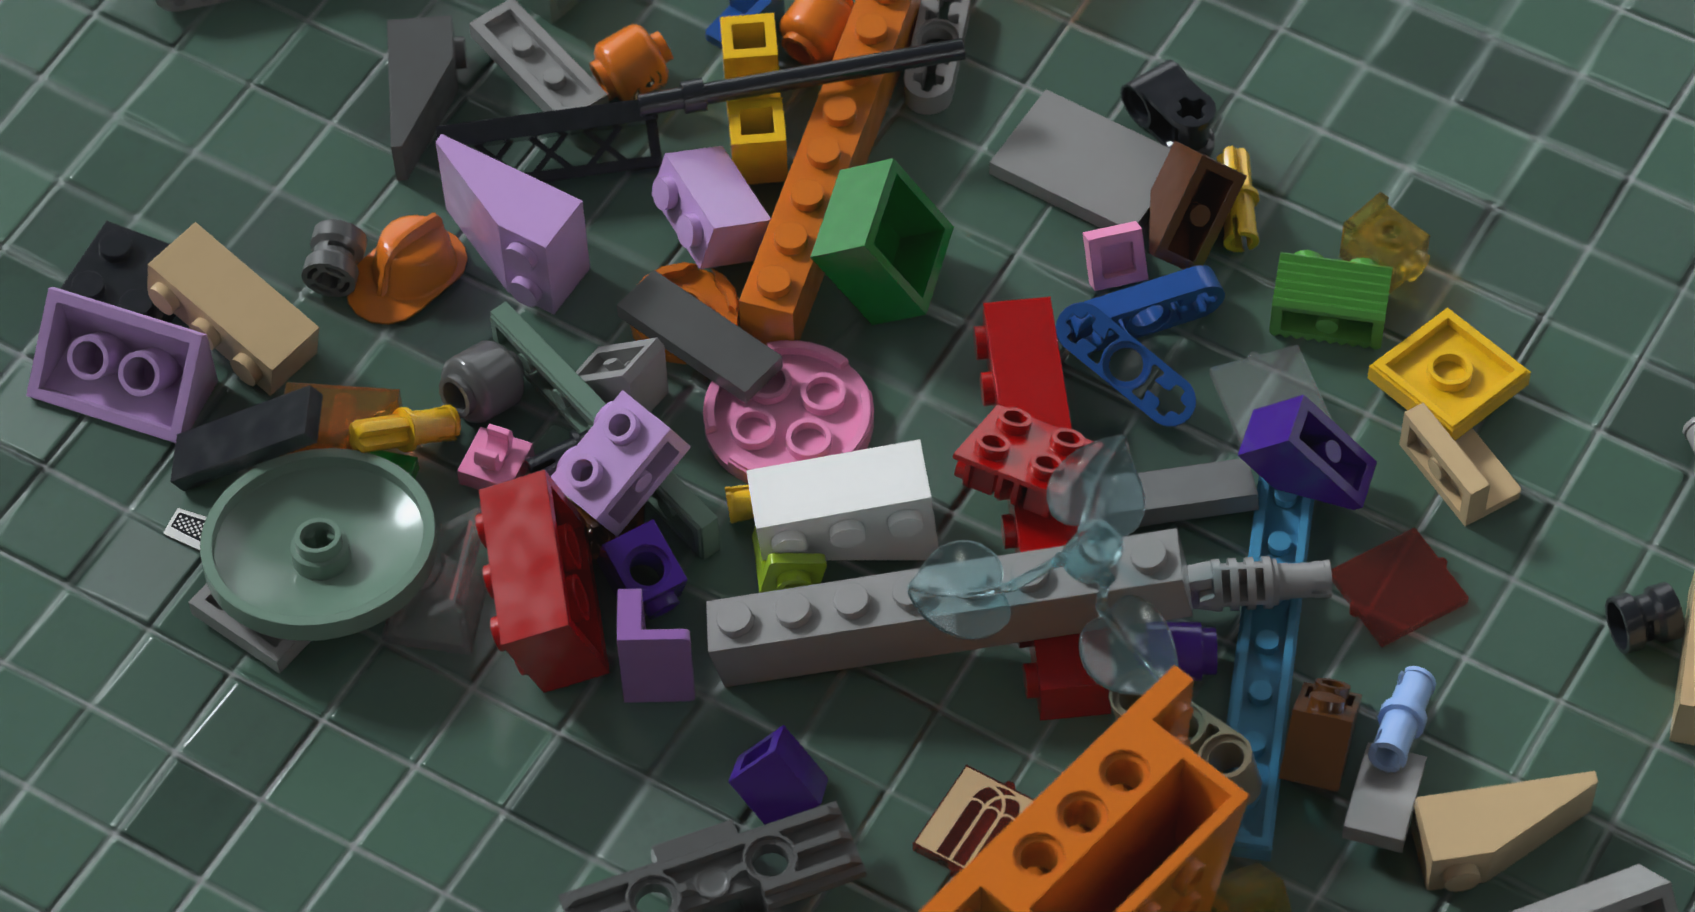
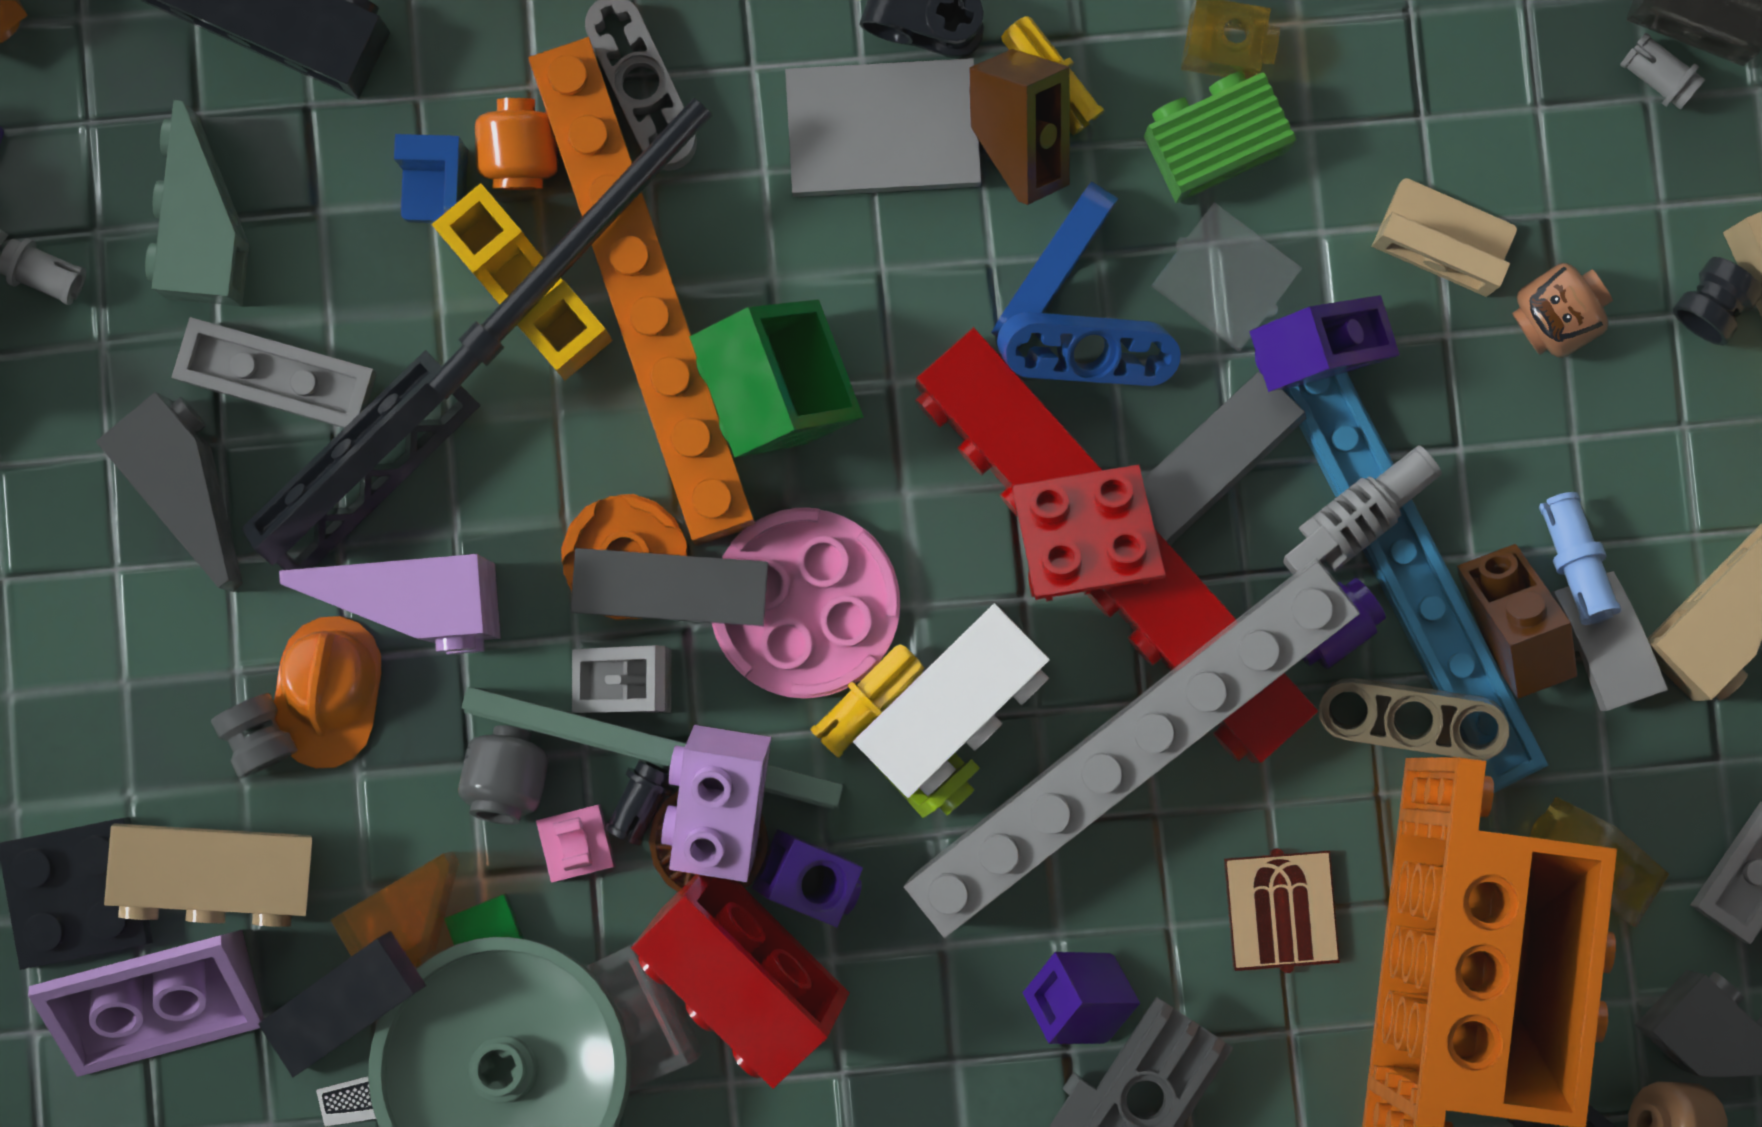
camera: 40 degrees left, 30 degrees up
yellow axle [349,405,461,453] -> none
orange head [589,24,673,101] -> none
medium lavender panel [617,589,695,703] -> none
lavender brick [652,146,771,269] -> none
clear light blue plant [907,435,1178,695] -> none
bright pink tile [1083,221,1148,291] -> none
clear red piece [1331,527,1469,647] -> none
yellow plate [1367,307,1531,441] -> none
none -> nougat head [1512,263,1613,358]

